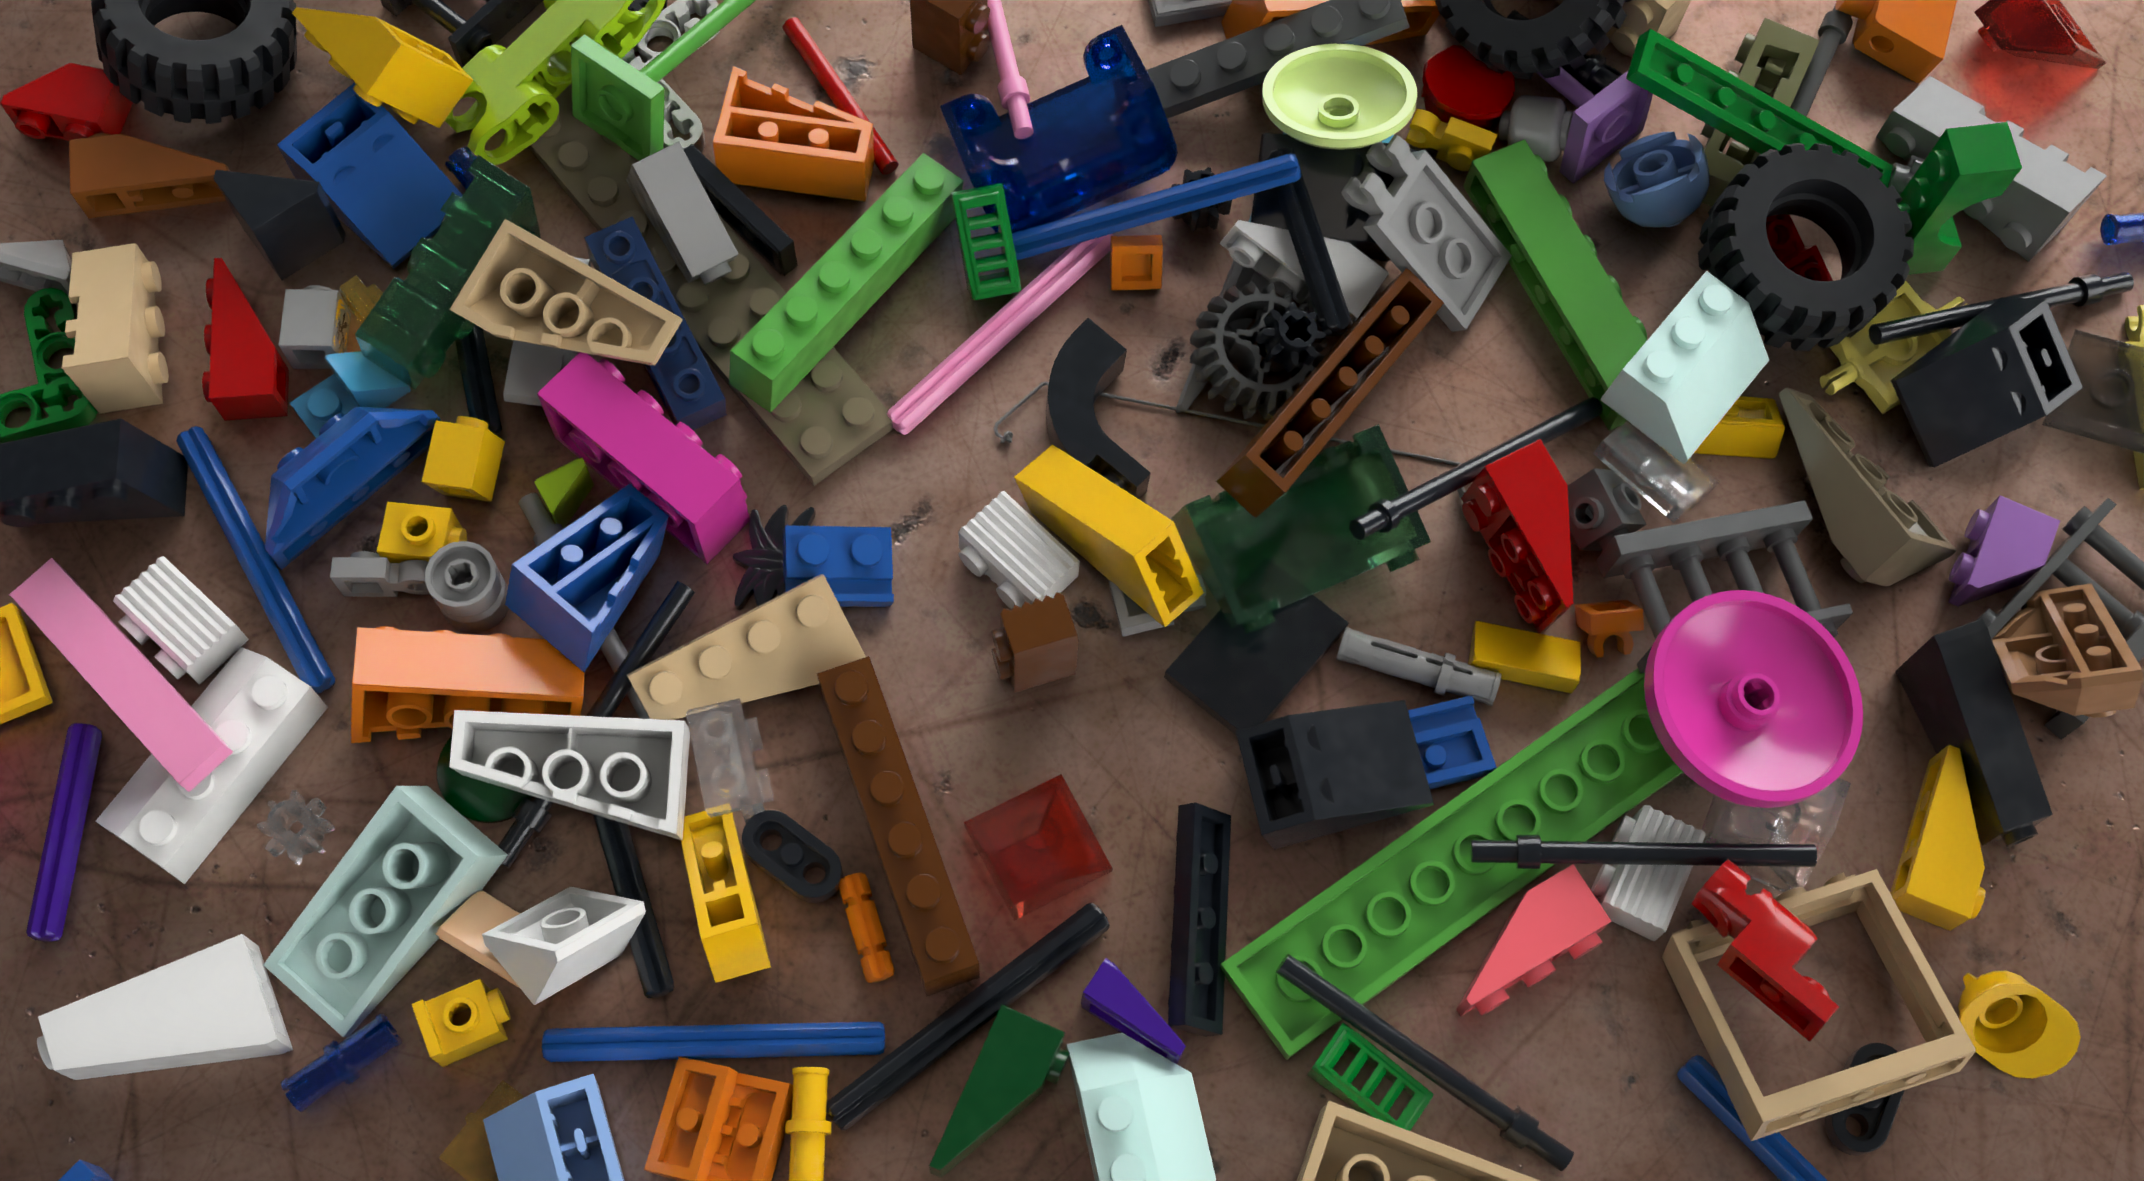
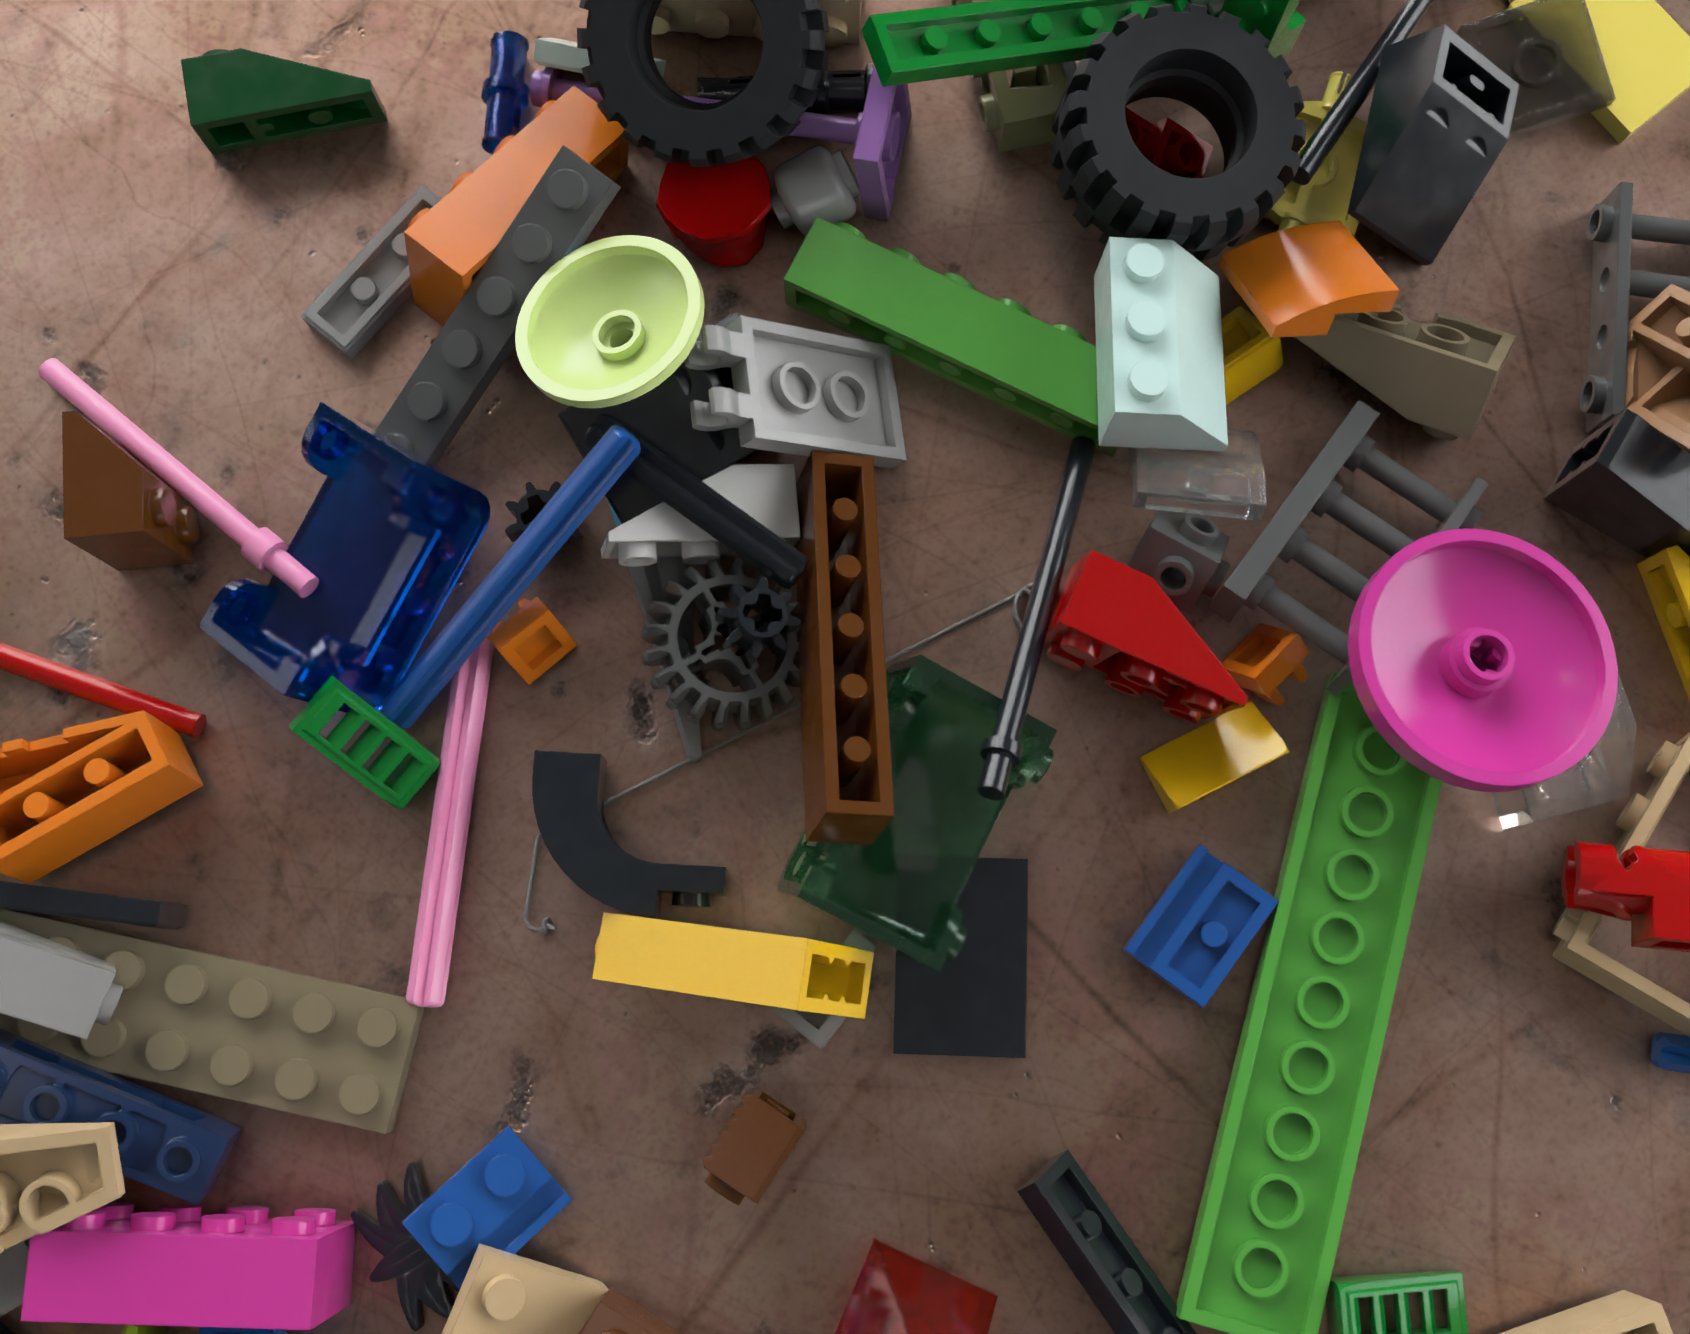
camera: 35 degrees left, 10 degrees up
bright green brick [729,153,964,413] -> none
white brick [958,491,1080,609] -> none
black slope [1236,700,1434,850] -> none
black bar [1276,954,1574,1171] -> none
light grey pin [1336,627,1502,706] -> none
yellow plate [1405,109,1498,171] -> none
coral slope [1456,864,1611,1016] -> none
black bar [1471,835,1817,869] -> none
white brick [1591,805,1706,941] -> none
medium blue cylinder [1604,132,1709,227] -> none
medium lavender slope [1949,495,2060,607] -> none
none -> orange slope [1218,221,1400,337]

